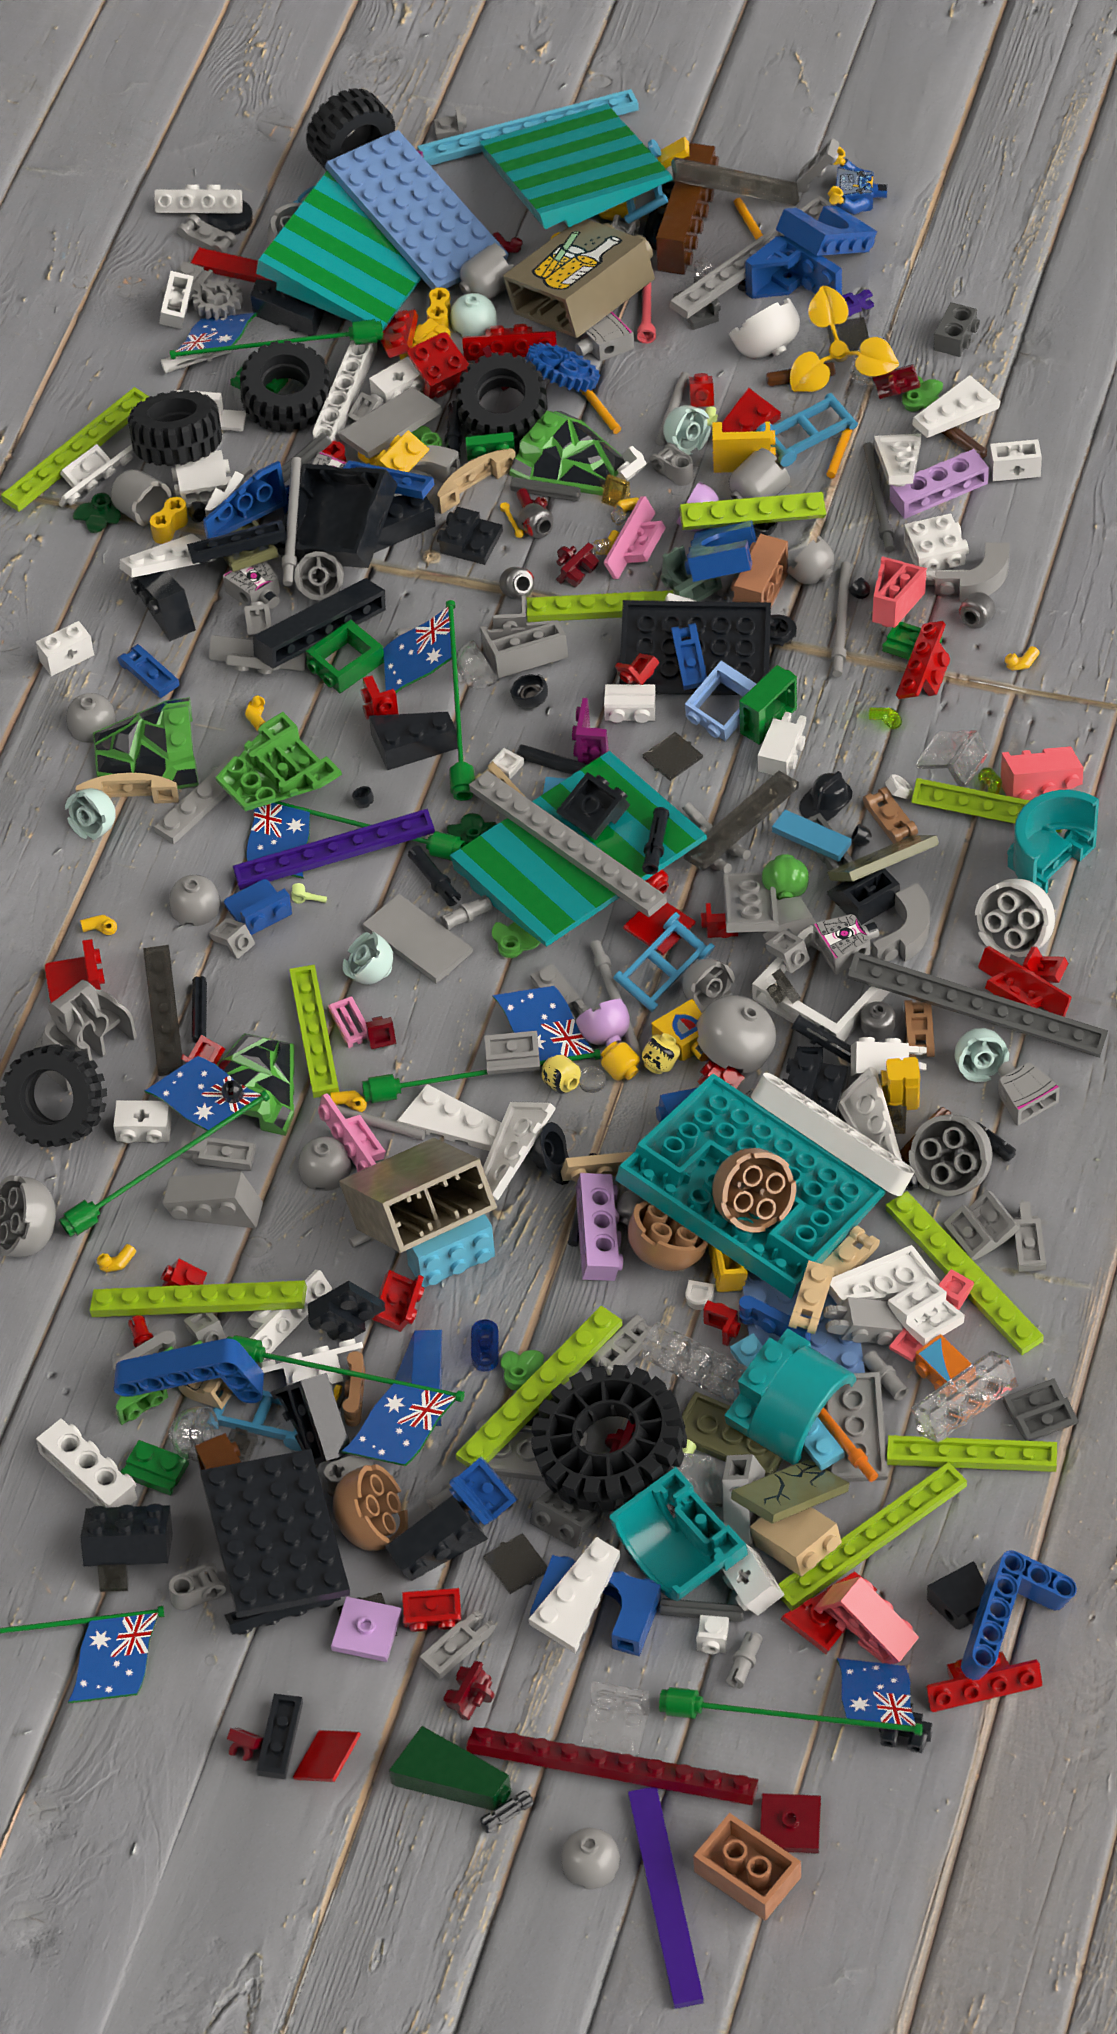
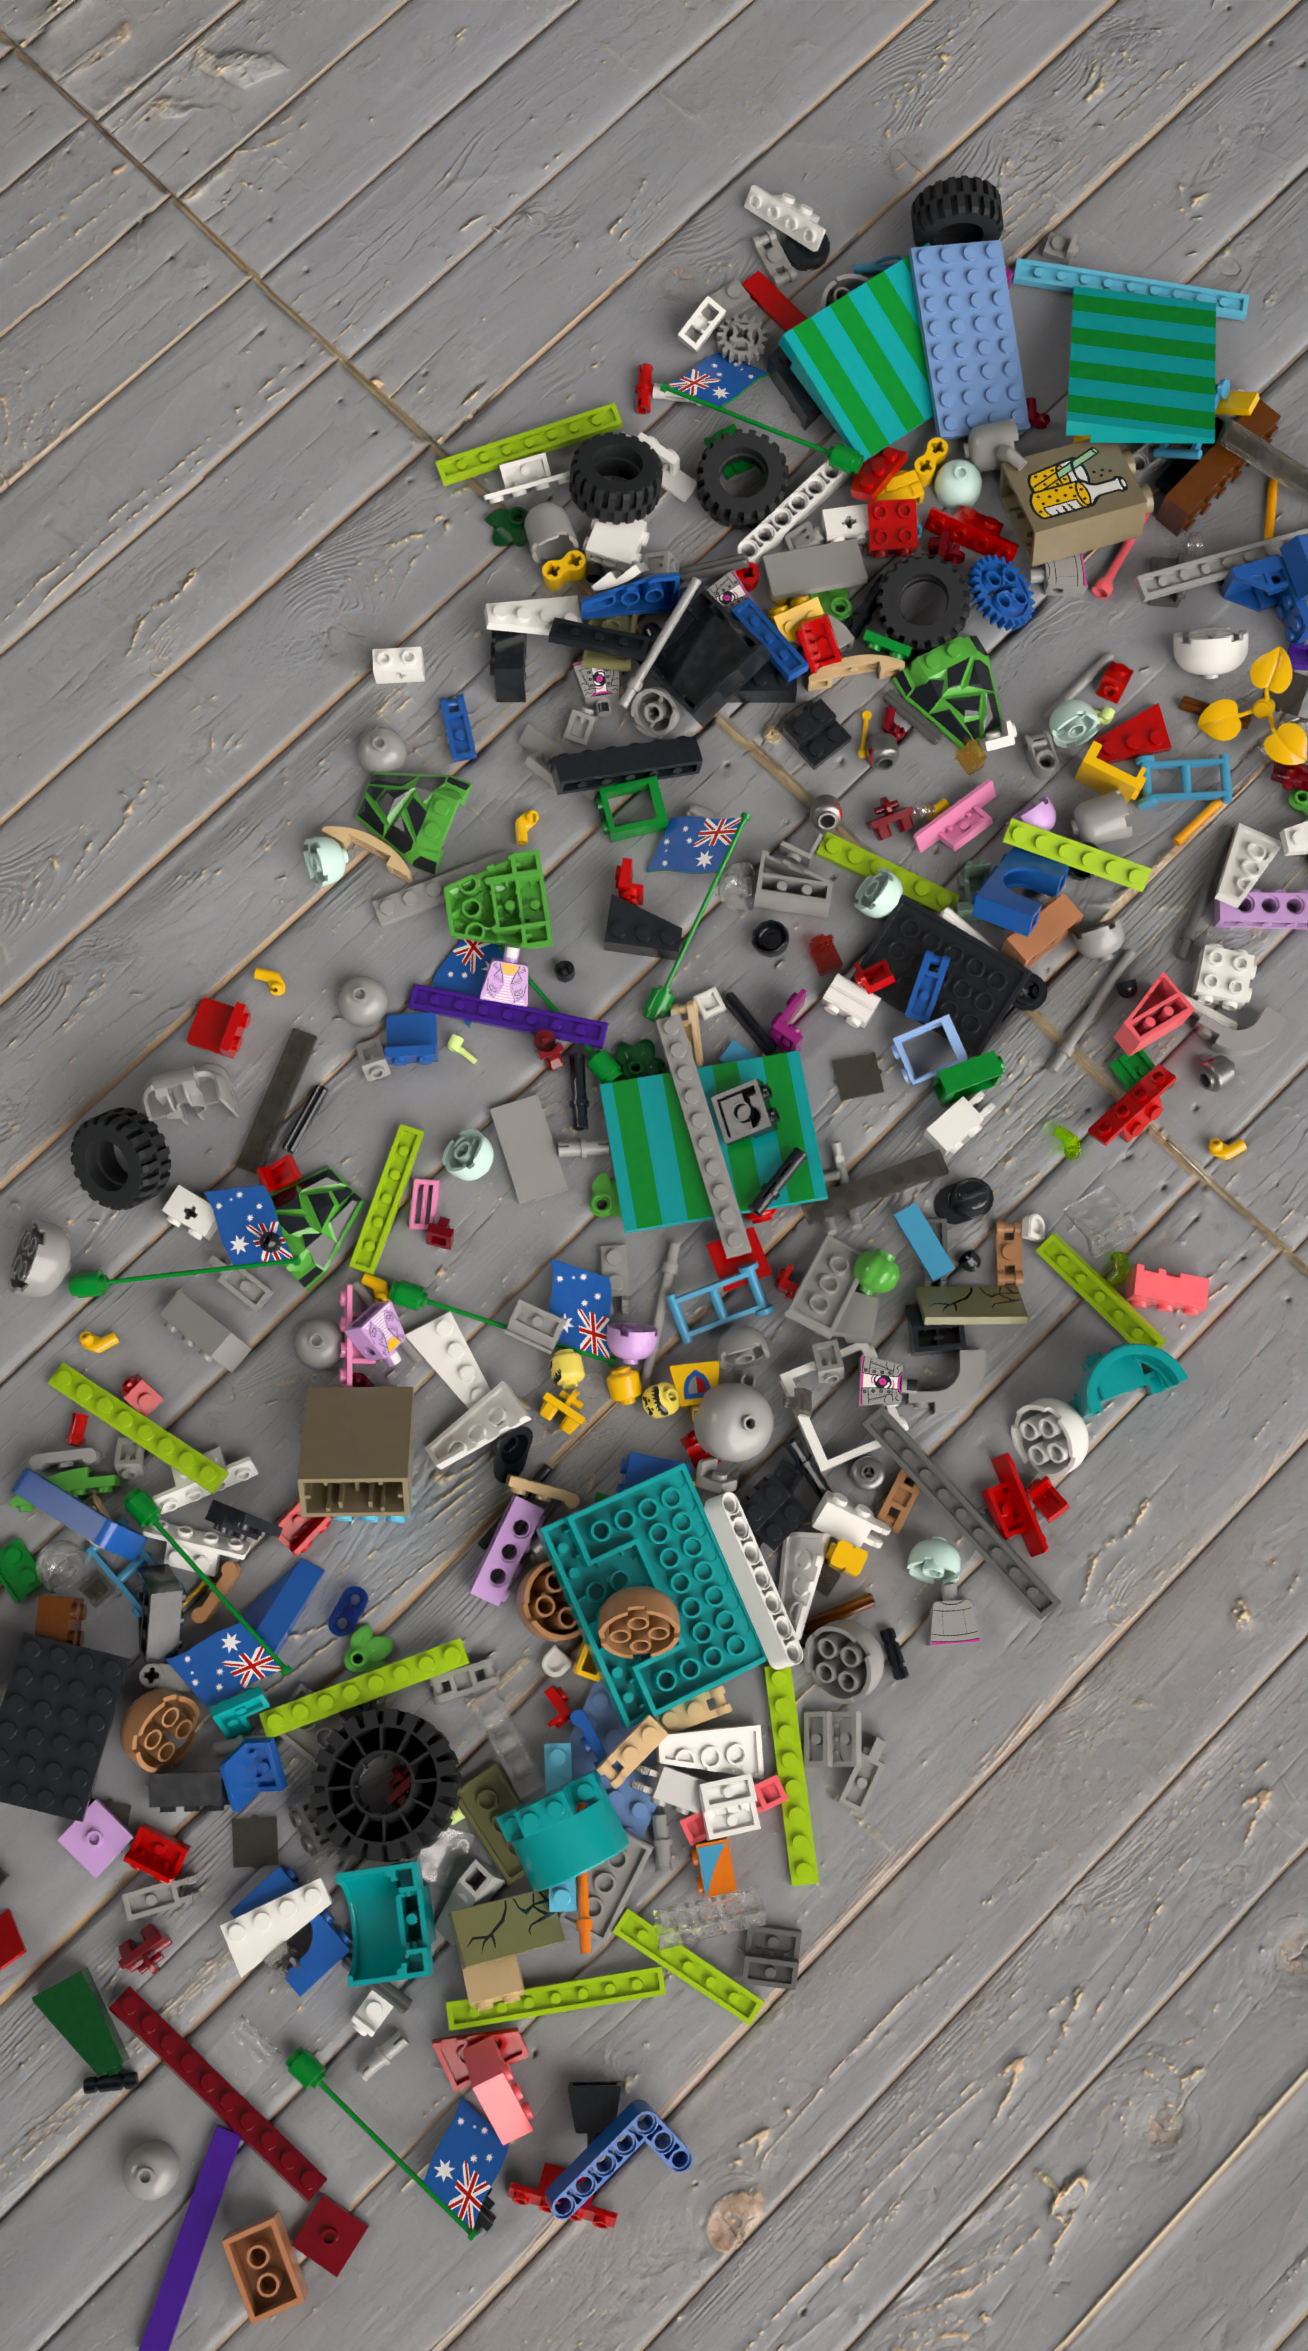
camera: 25 degrees right, 25 degrees up
light orange bar [580,389,621,434] -> none
arm [611,497,639,526] -> none
white brick [722,1544,784,1616] -> none
none -> teal plate [209,1685,270,1739]
none -> clear smoke tile [263,1941,301,1978]
none -> lavender torso [344,1301,405,1367]
none -> lavender torso [480,945,528,1007]
none -> dark red hips [533,1029,565,1071]
none -> yellow hips [539,1389,586,1435]
none -> red pin [635,363,653,415]
none -> light grey bracket [696,1457,737,1494]
none -> red bracket [795,613,842,674]
none -> clear red bracket [807,934,843,977]
none -> light aqua cylinder [854,868,903,919]
none -> light grey arm [997,445,1027,471]

